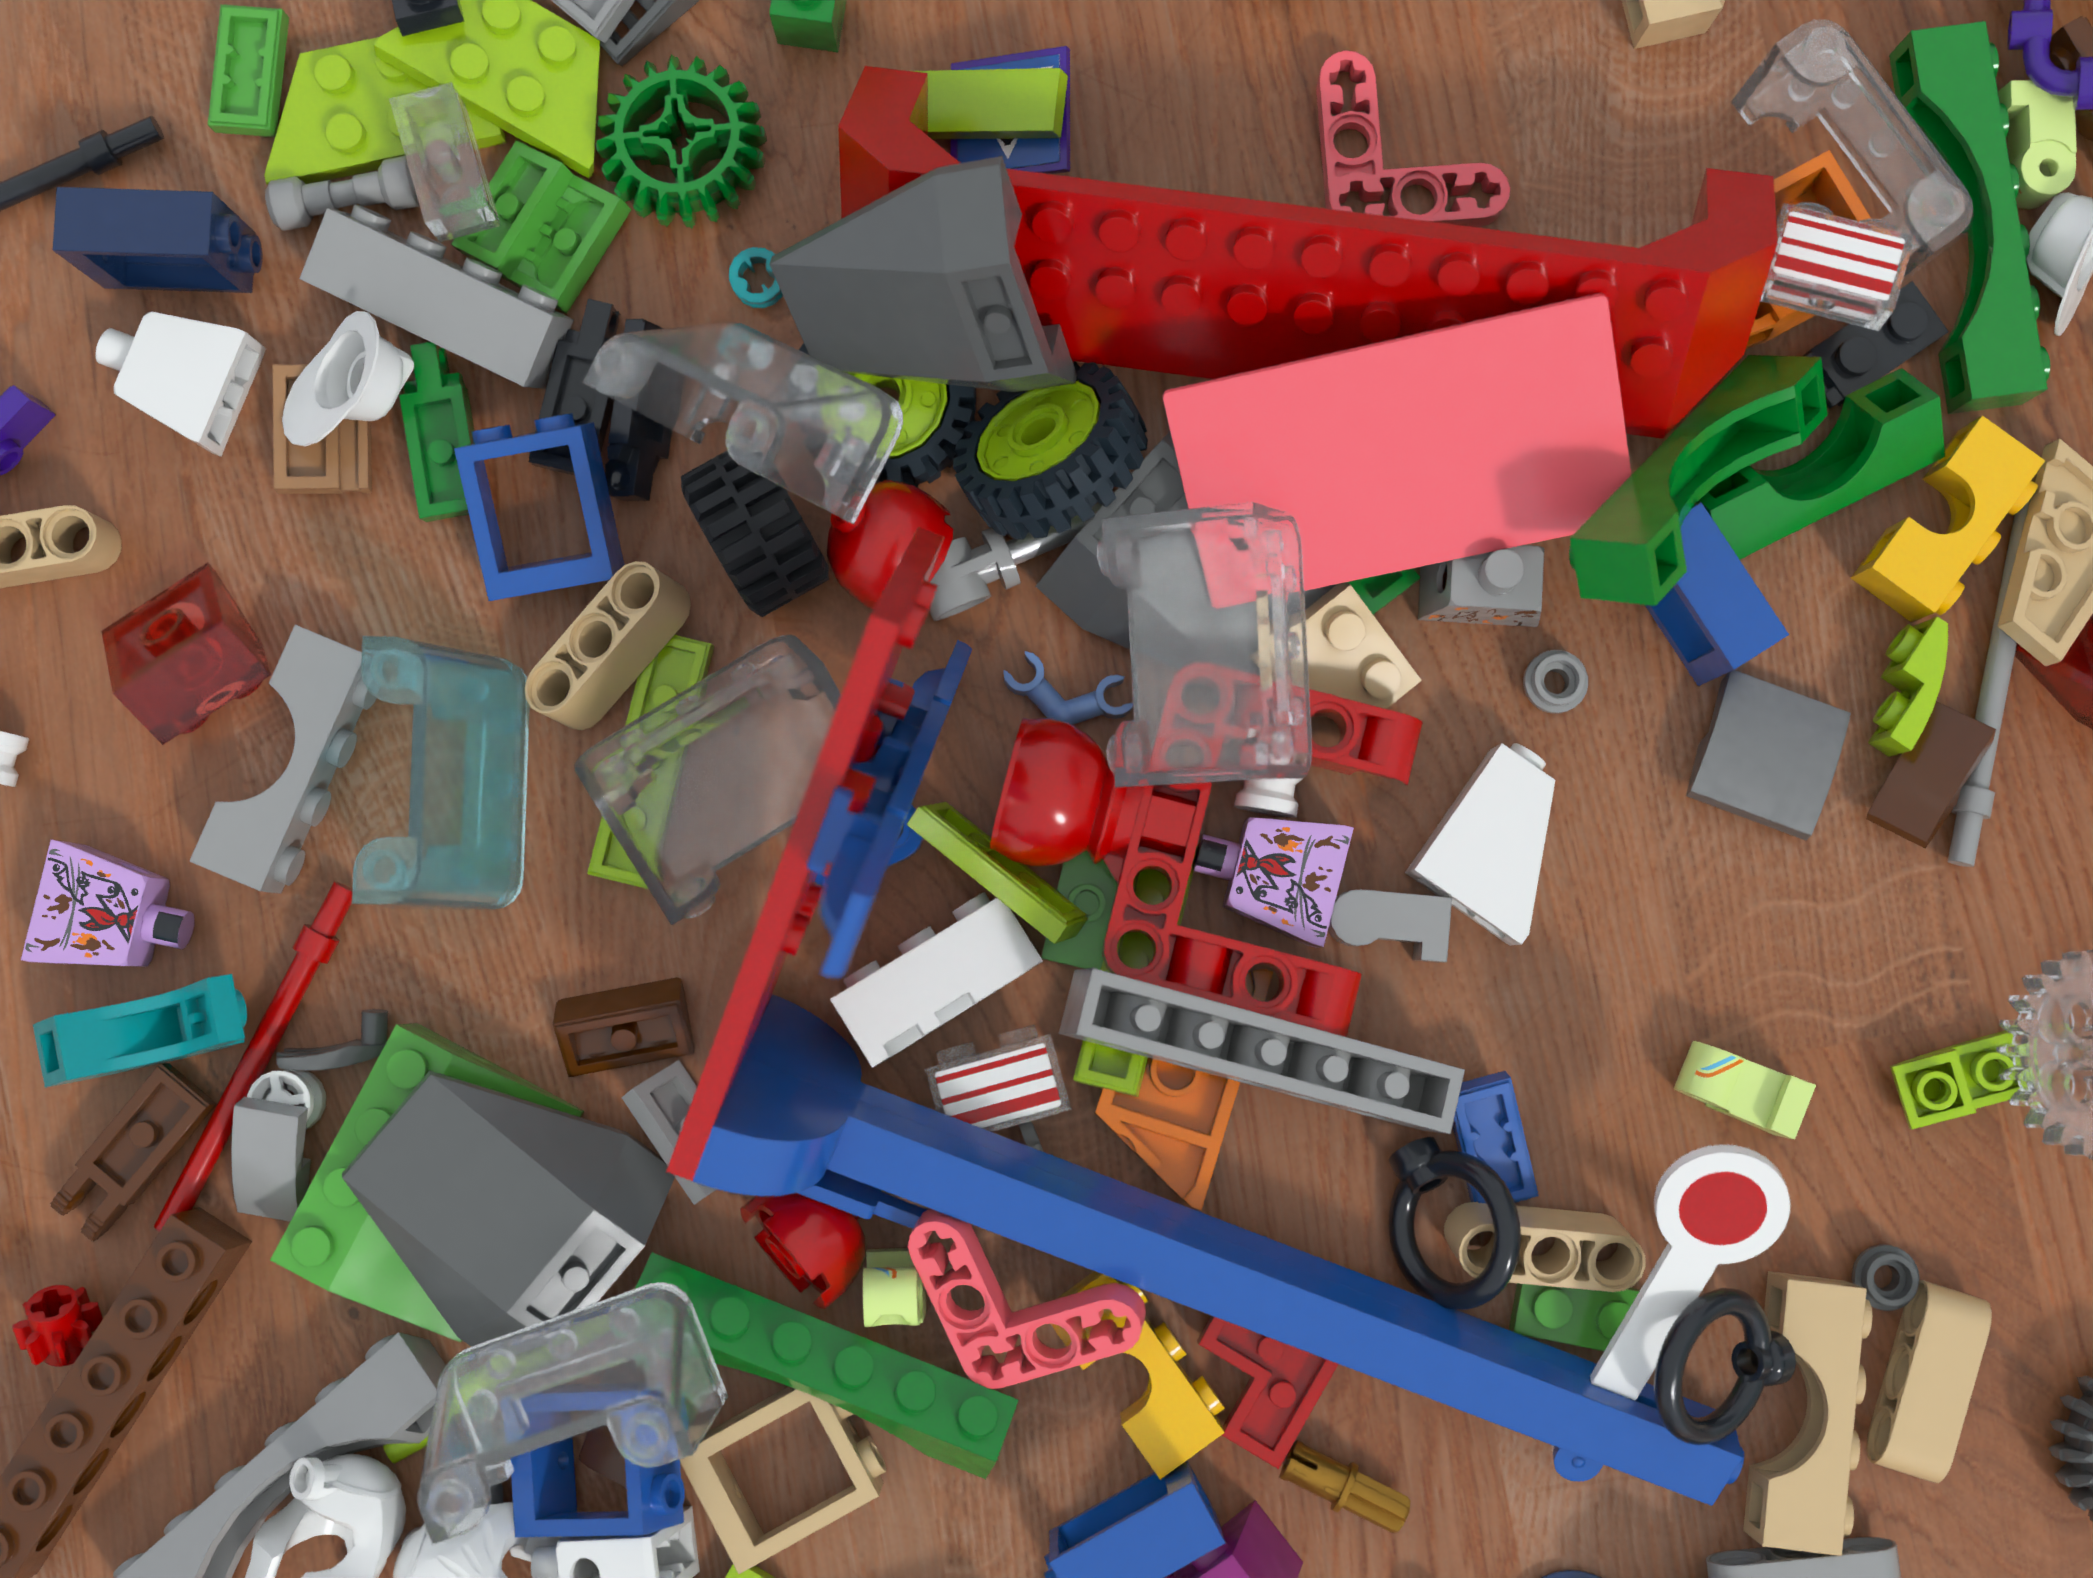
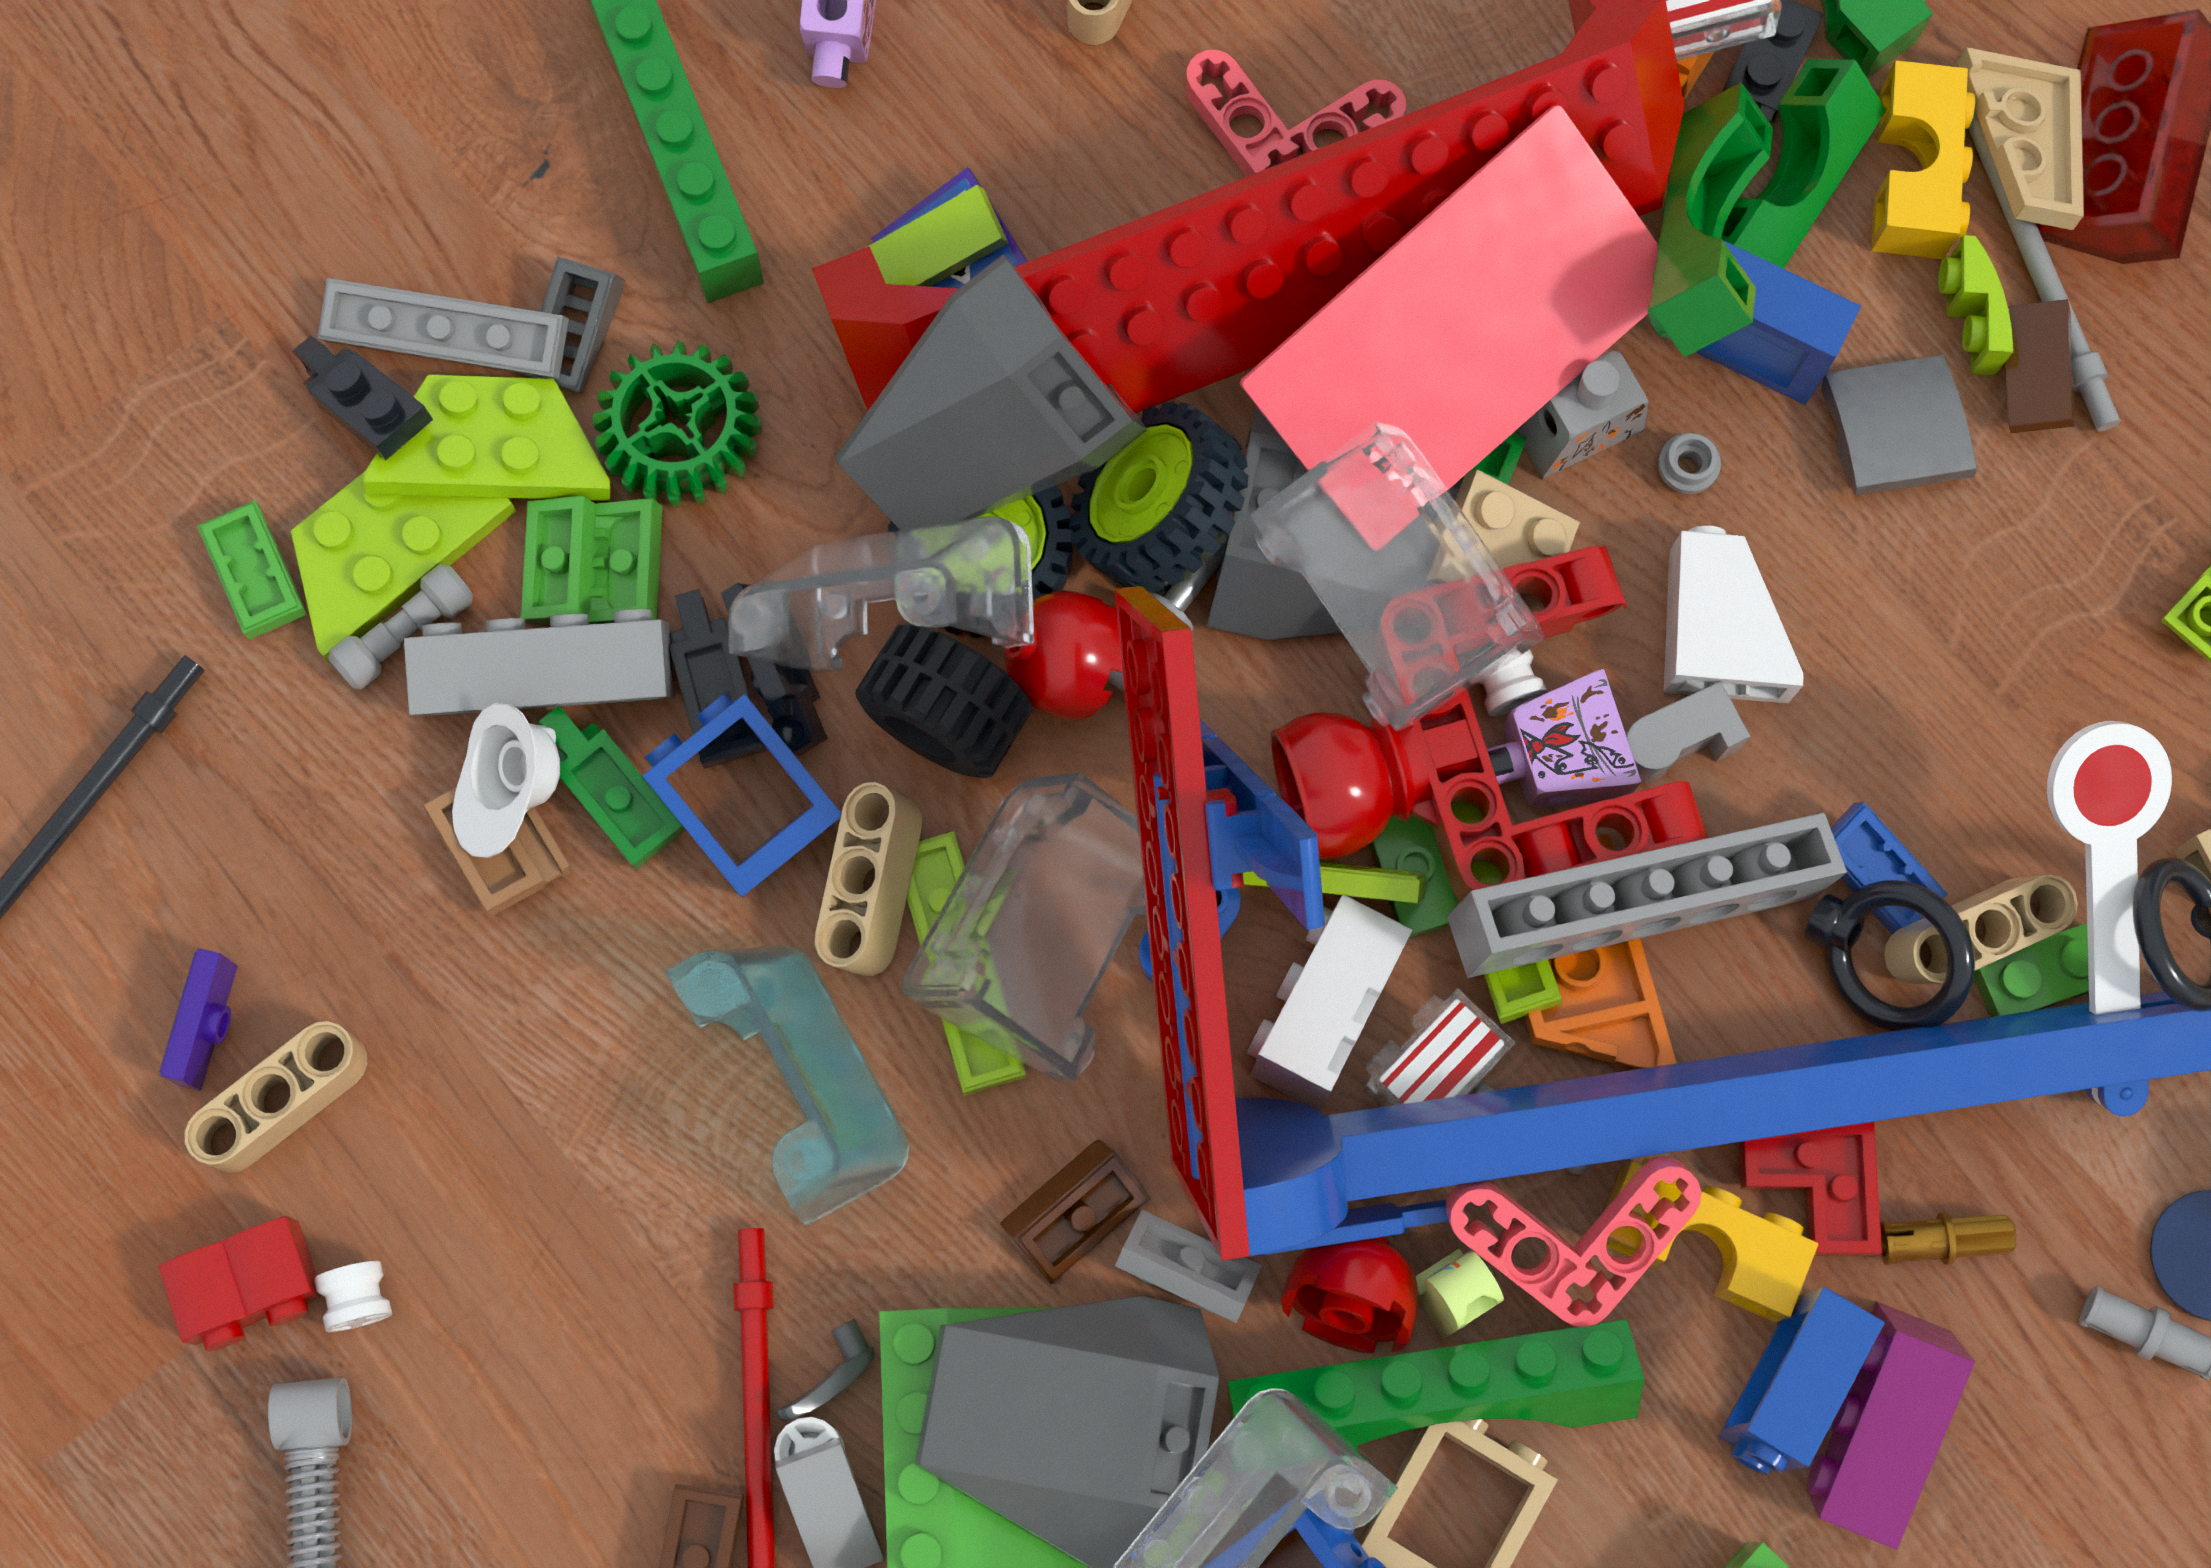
camera: 35 degrees left, 10 degrees down
lavender torso [21,840,194,966] -> none
teal arch [33,974,247,1088] -> none
dark blue window [52,187,263,293] -> none
white torso [96,312,266,457] -> none
clear red slope [101,562,271,745] -> none
light grey arch [189,625,383,894] -> none
clear brick [389,82,501,242] -> none
teal bush [729,247,783,308] -> none
medium blue arm [1003,651,1134,725] -> none
yellowish green leg [1673,1041,1816,1140] -> none

